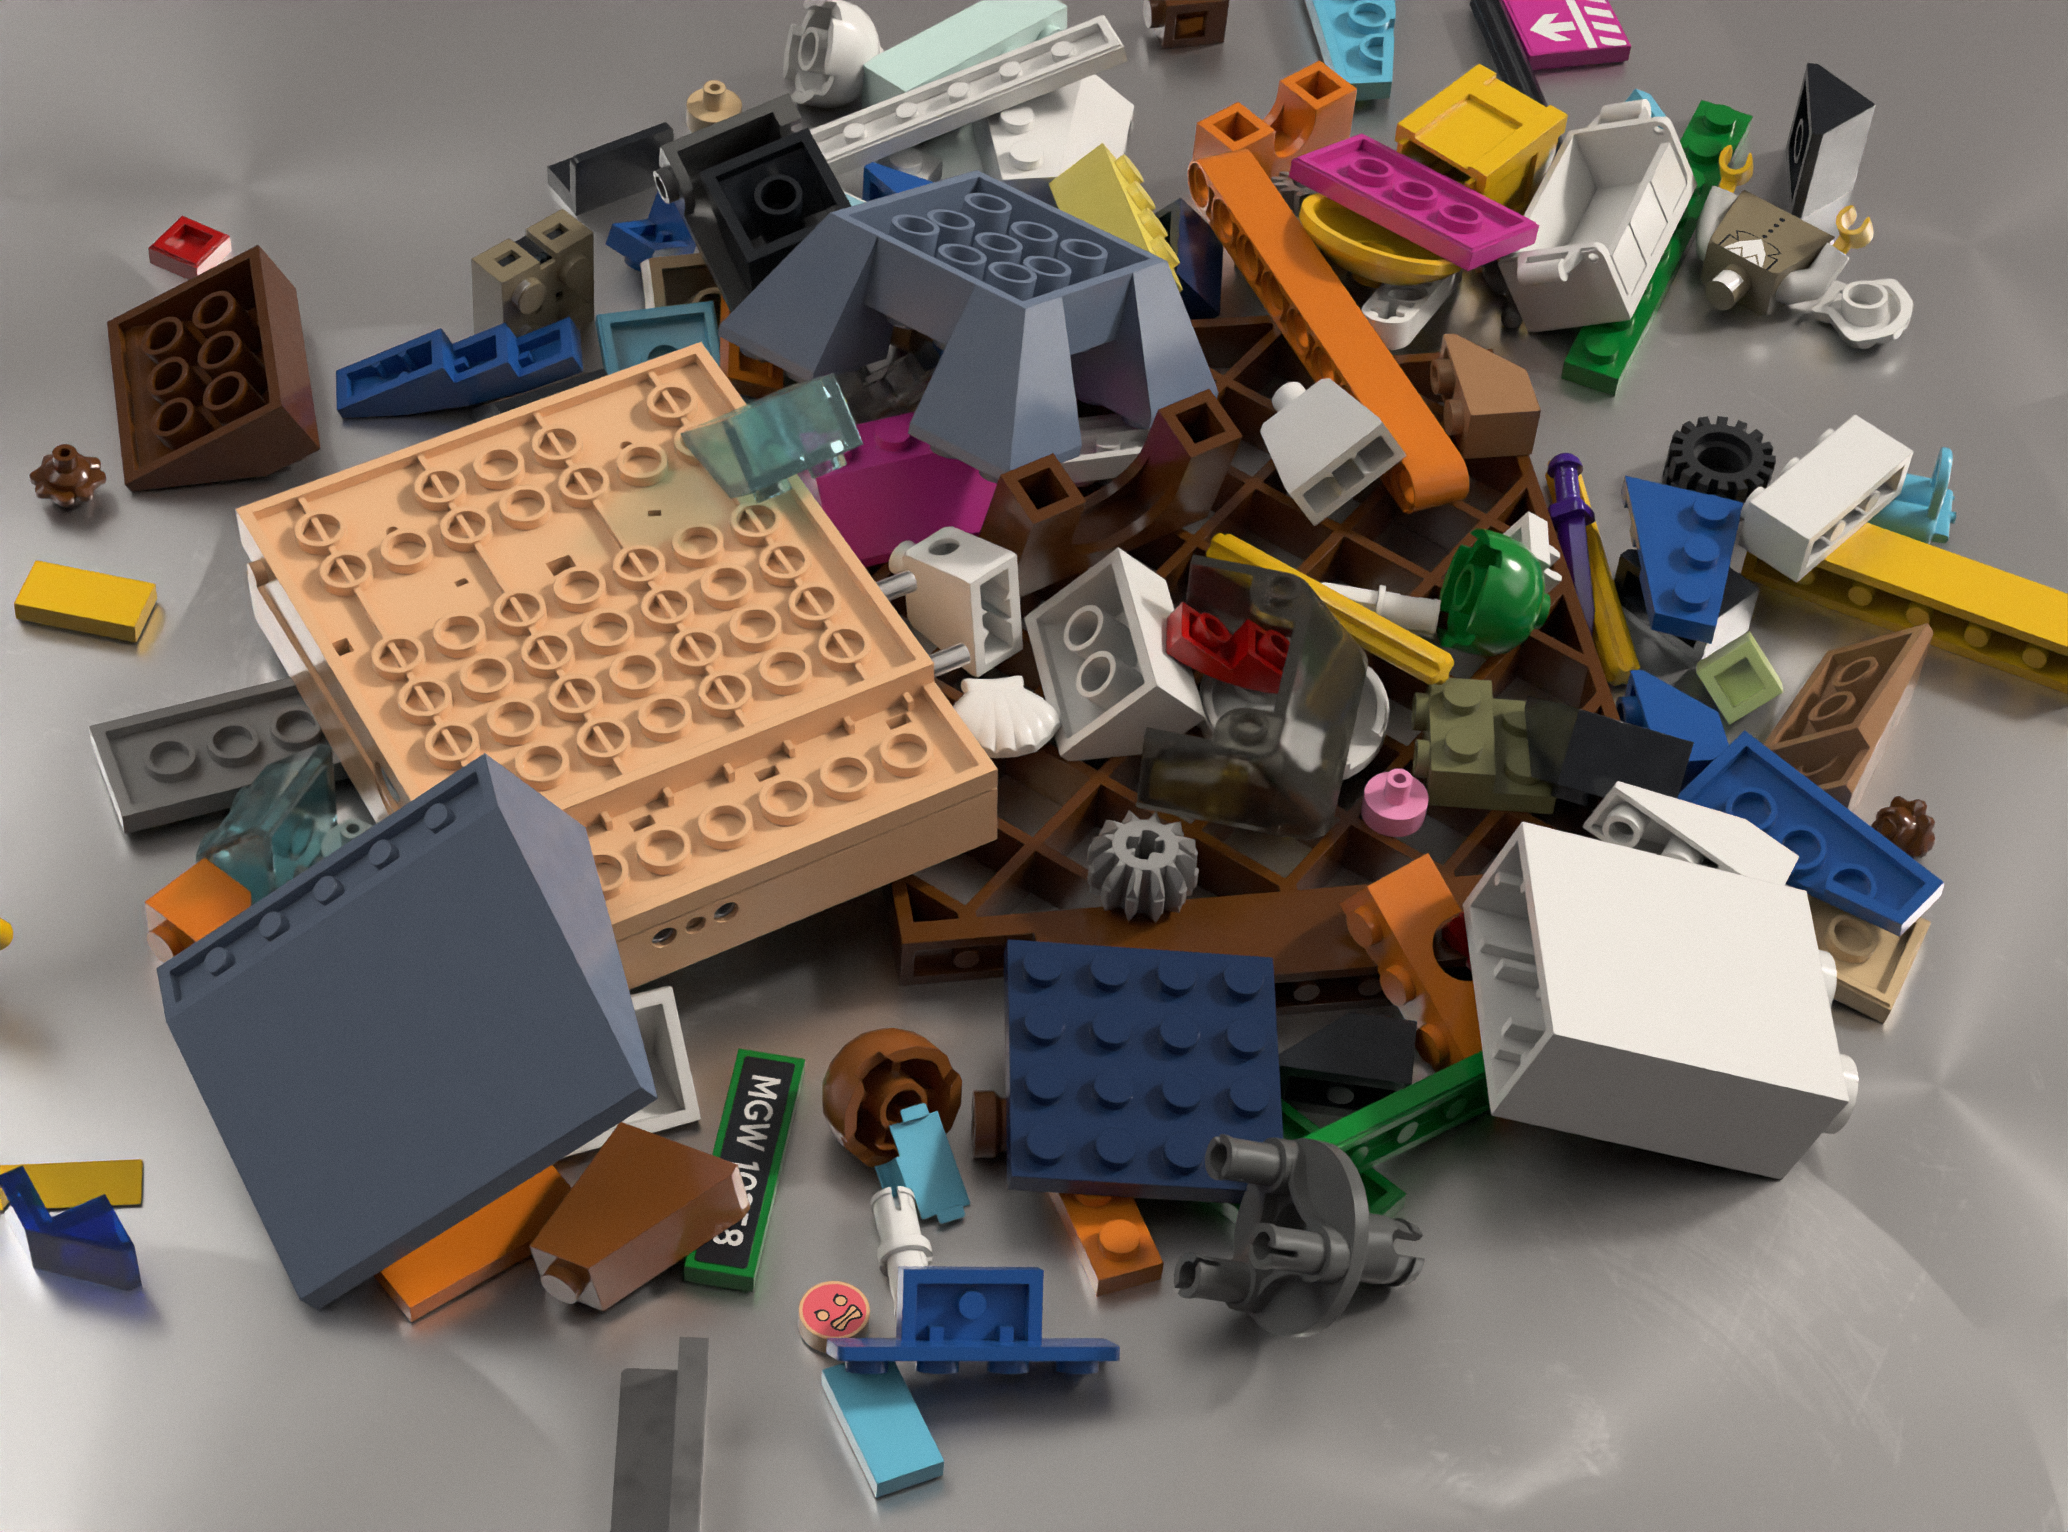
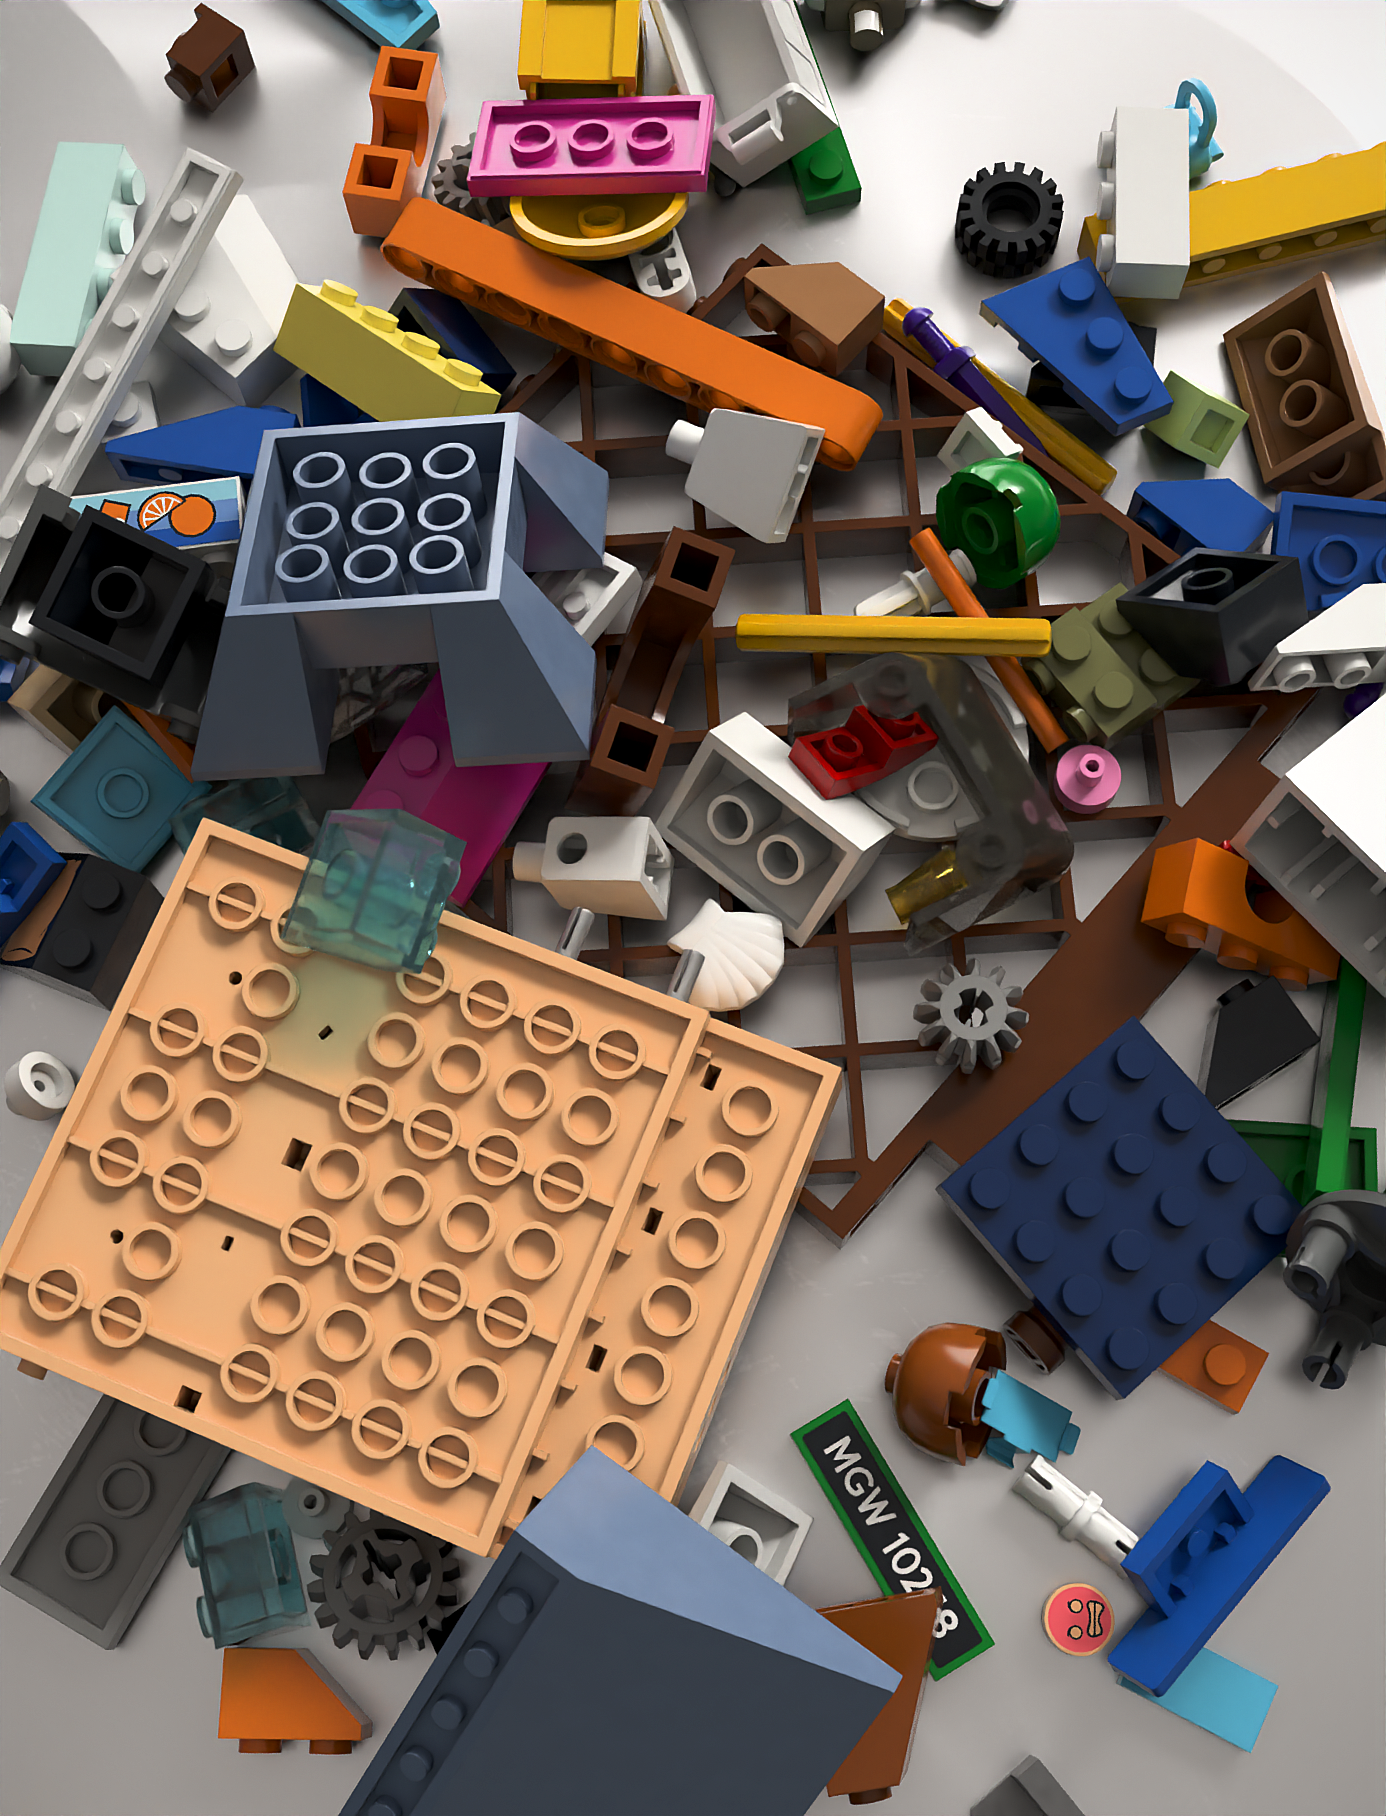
camera: 30 degrees left, 25 degrees up
none -> orange bar [909,527,1070,754]

